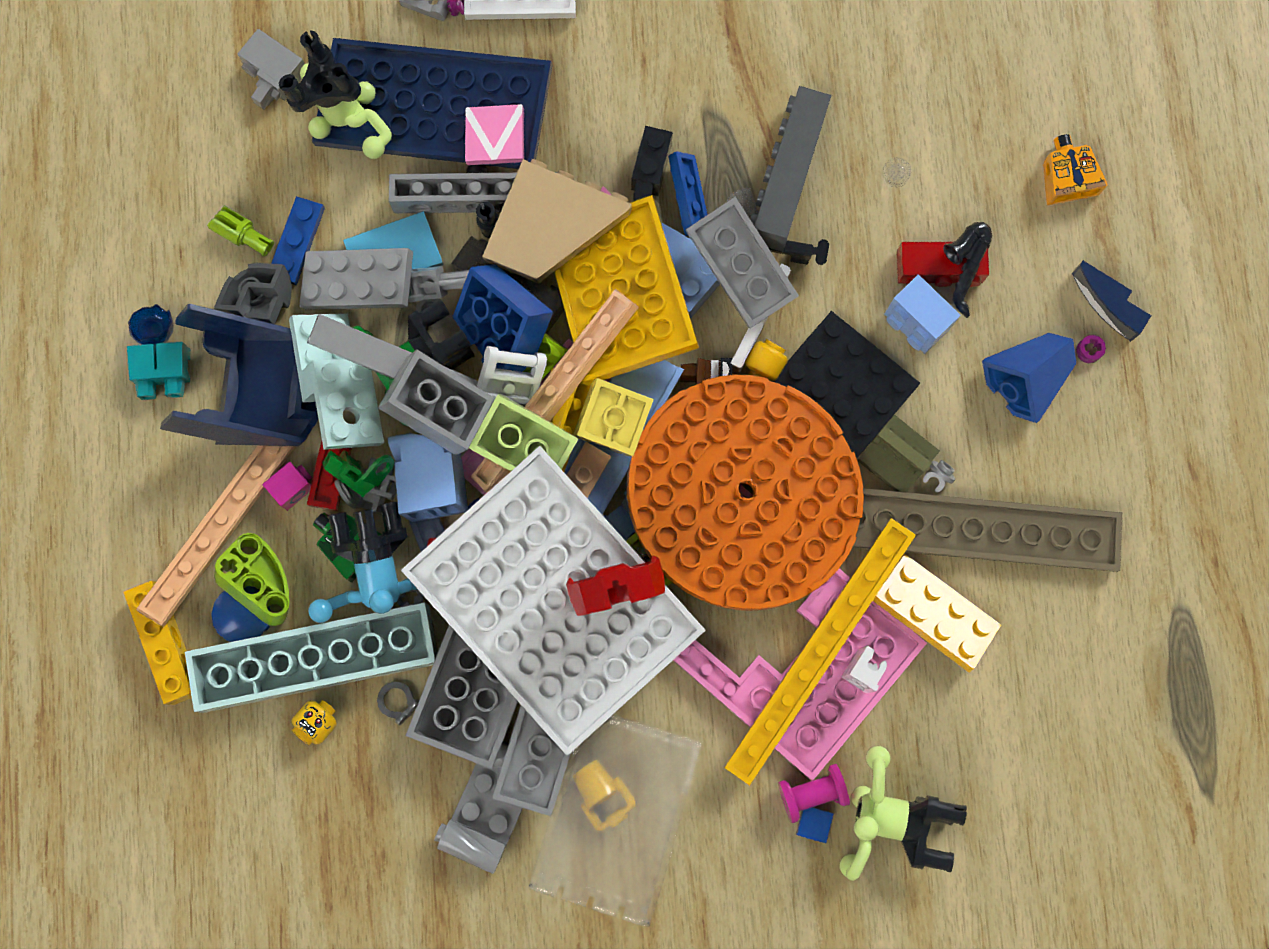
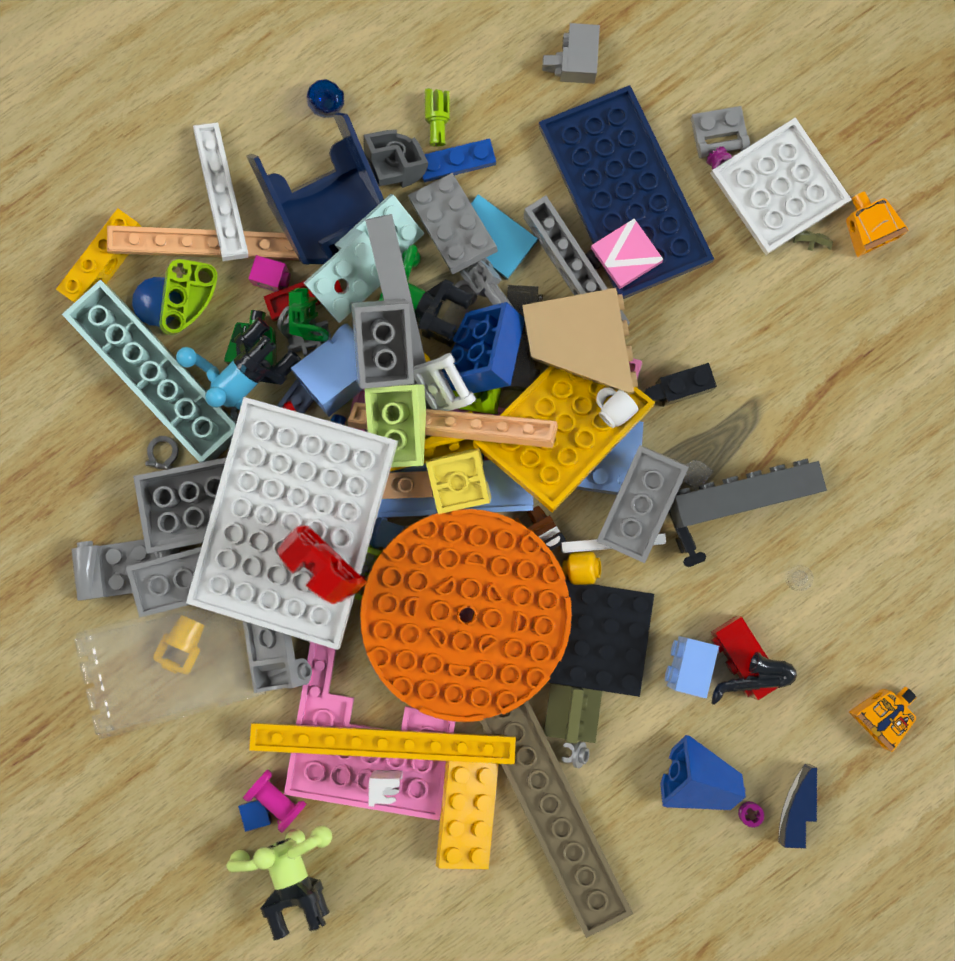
camera: 60 degrees right, 5 degrees up
teal hips [127,342,191,400] -> none
wheel [279,30,392,159] -> none
yellow head [291,700,337,746] -> none
black pin [476,202,499,239] -> none
blue plate [668,151,708,236] -> none
none -> white tile [193,123,248,261]
none -> light grey piece [243,621,312,693]
none -> white piece [596,387,639,429]

